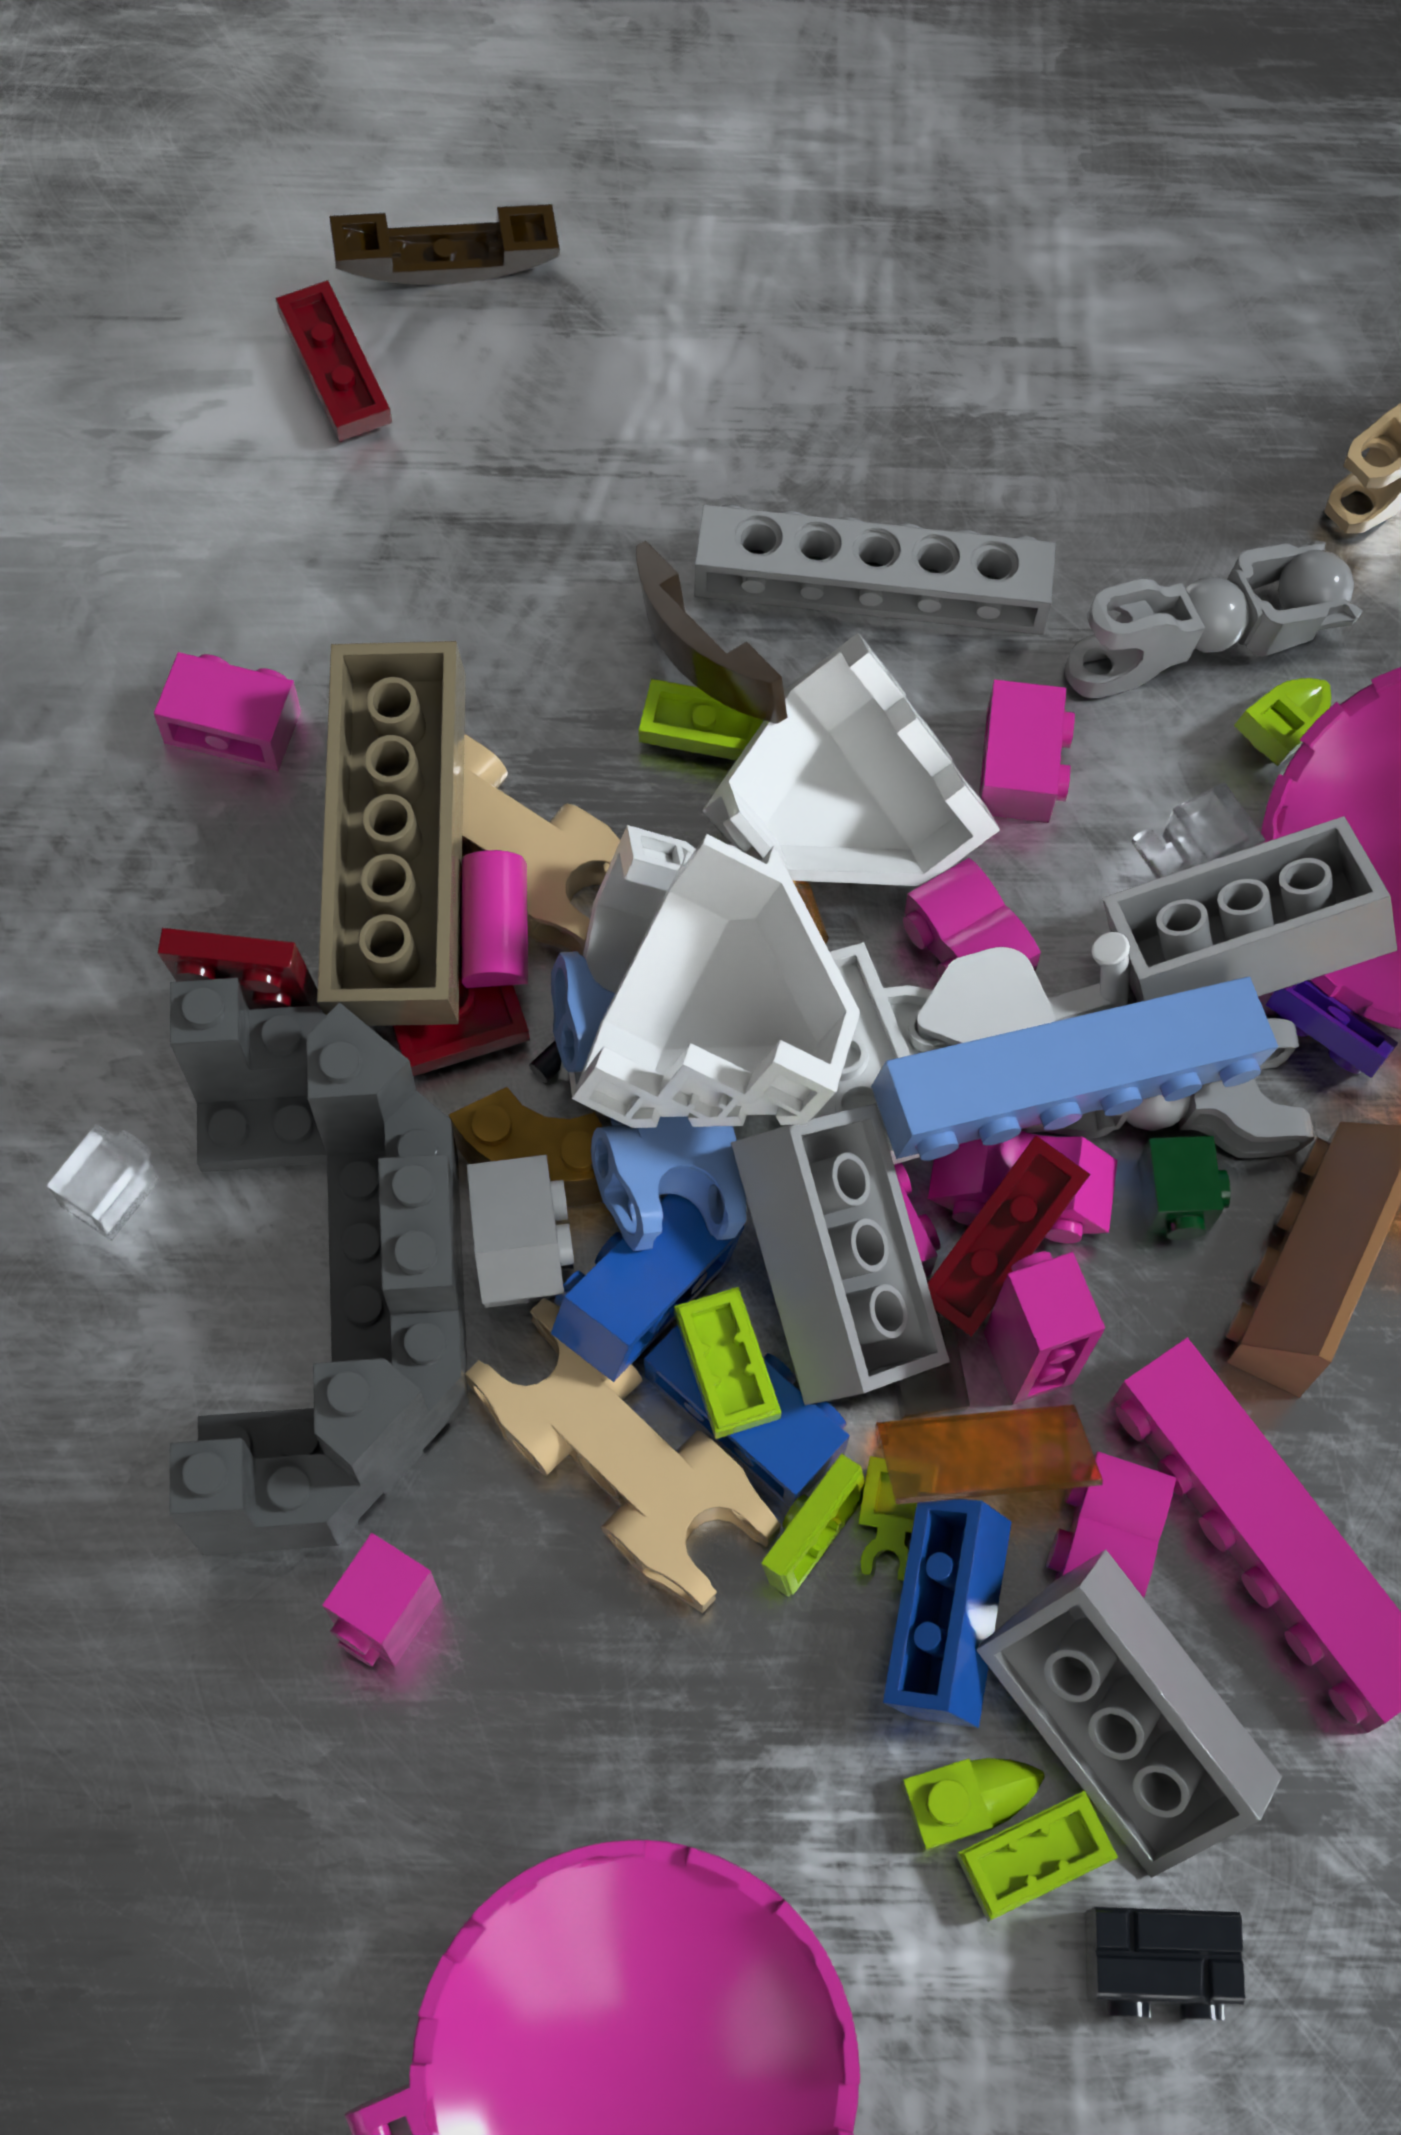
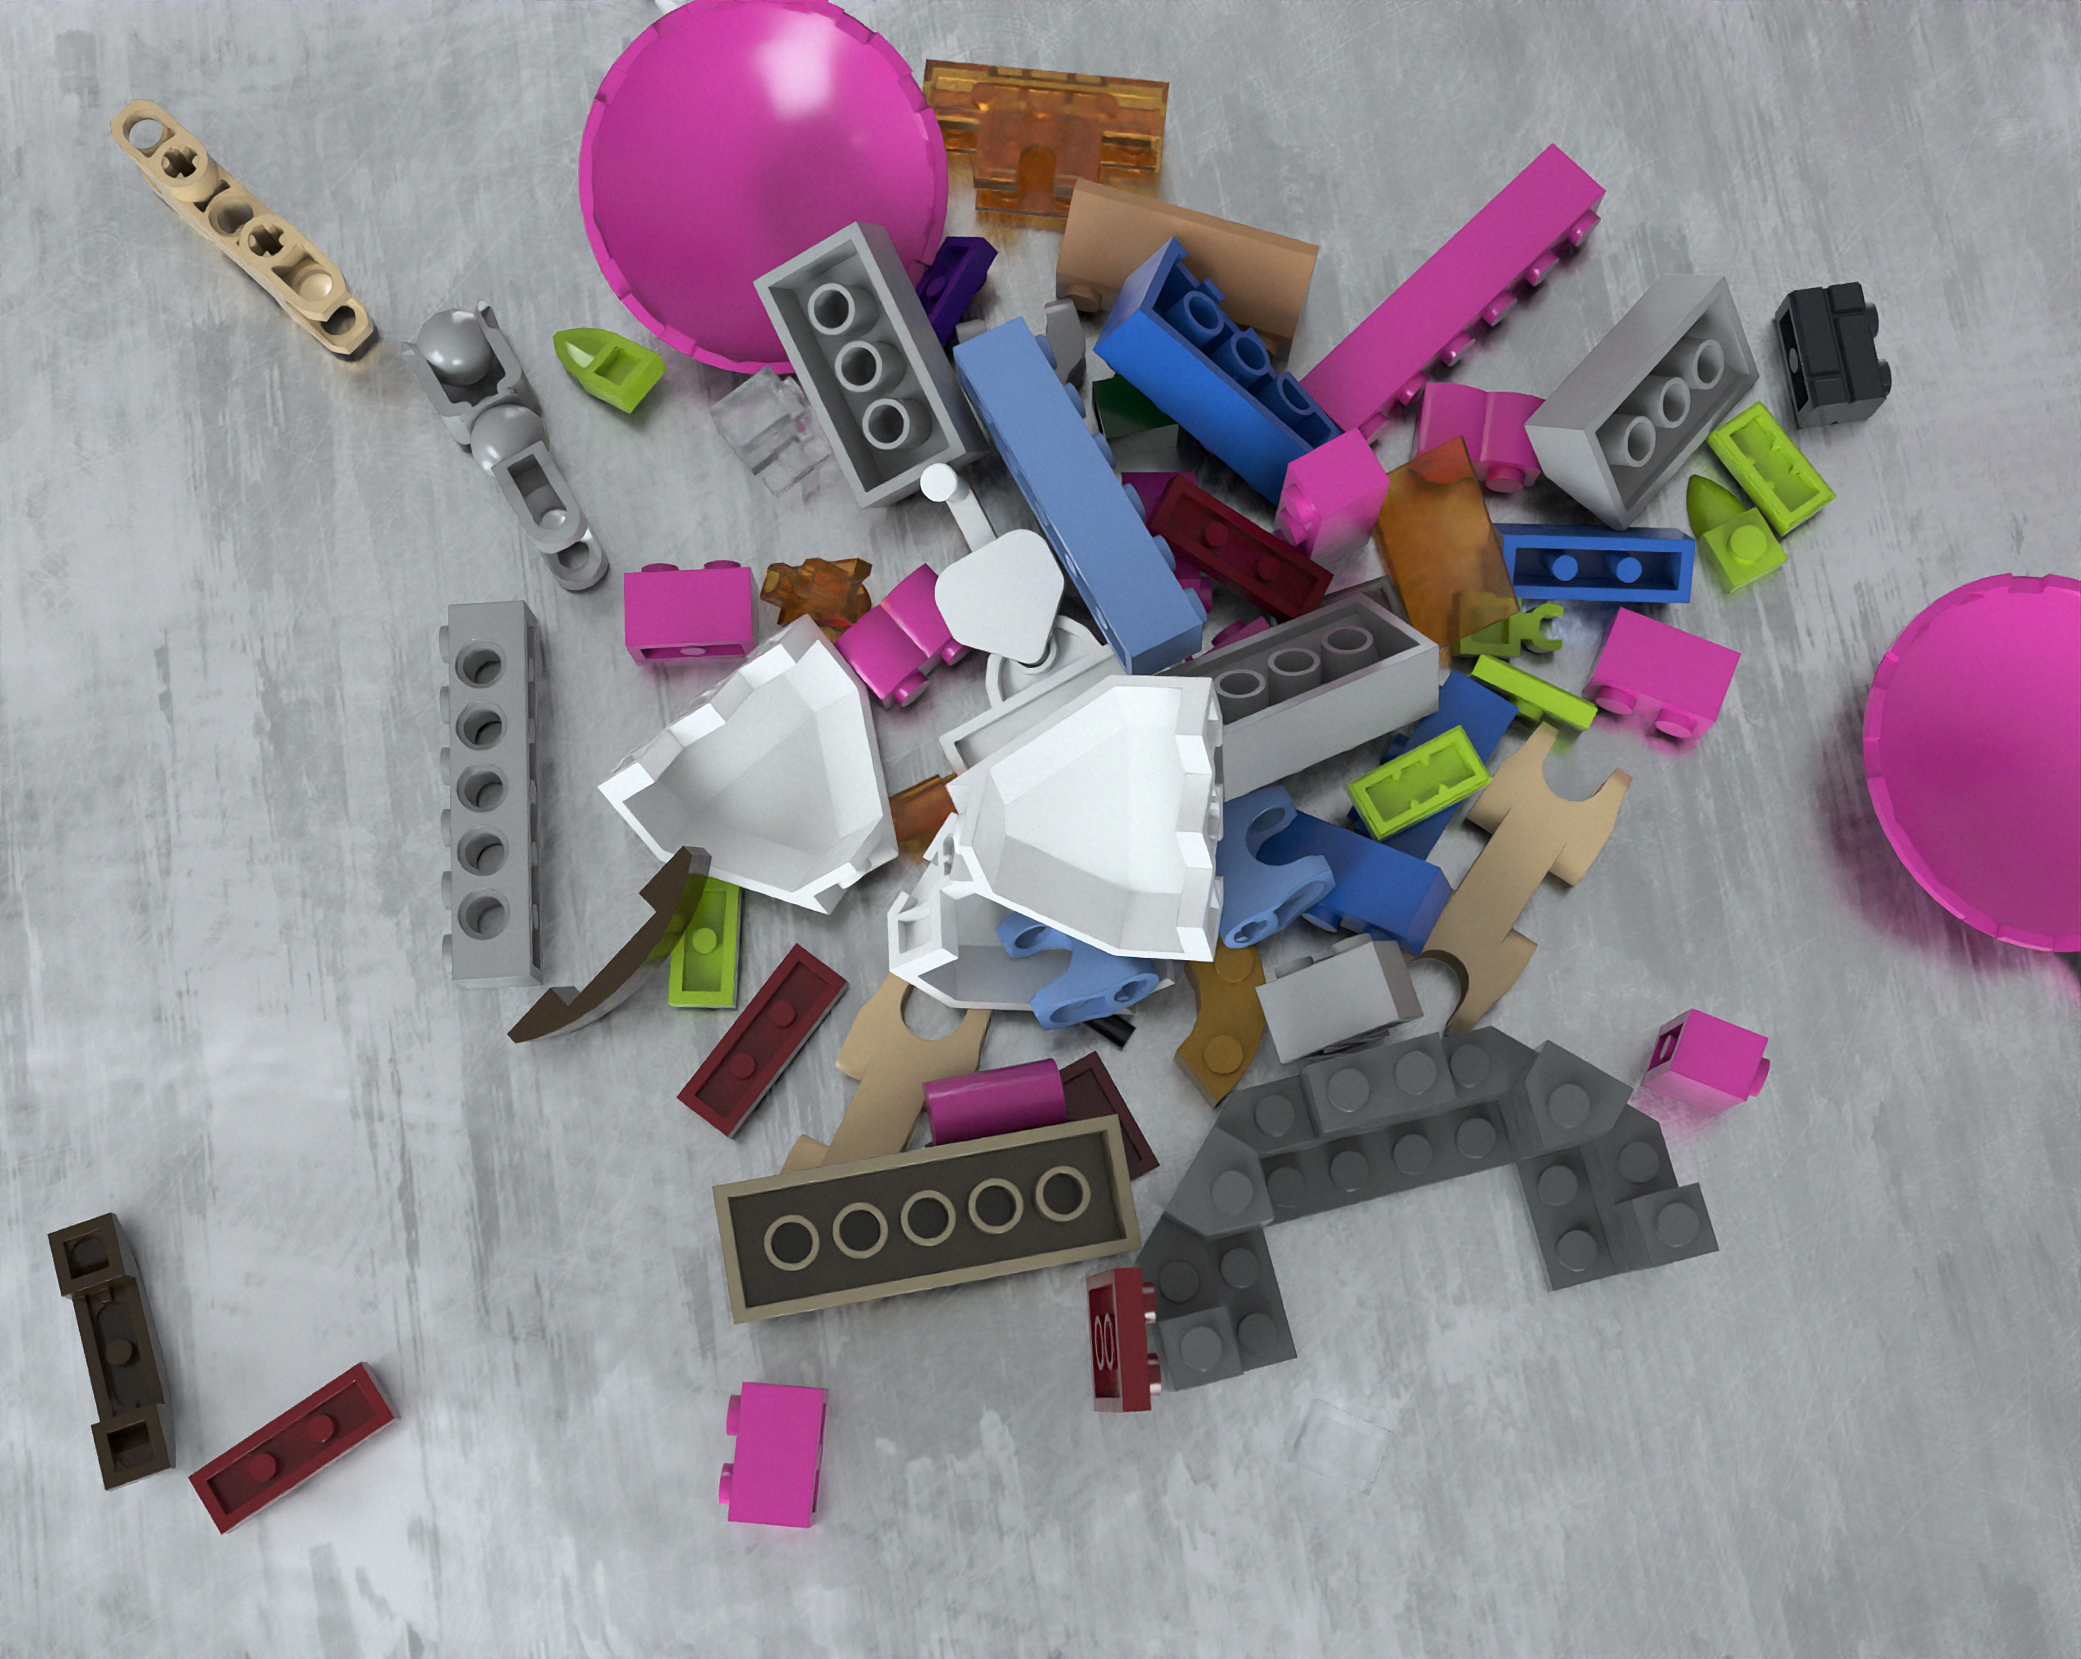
camera: 95 degrees left, 10 degrees up
none -> dark red plate [676,943,849,1139]
none -> clear orange hips [760,557,873,633]
none -> blue wedge [1092,236,1342,507]
none -> dark pink brick [1582,607,1741,738]

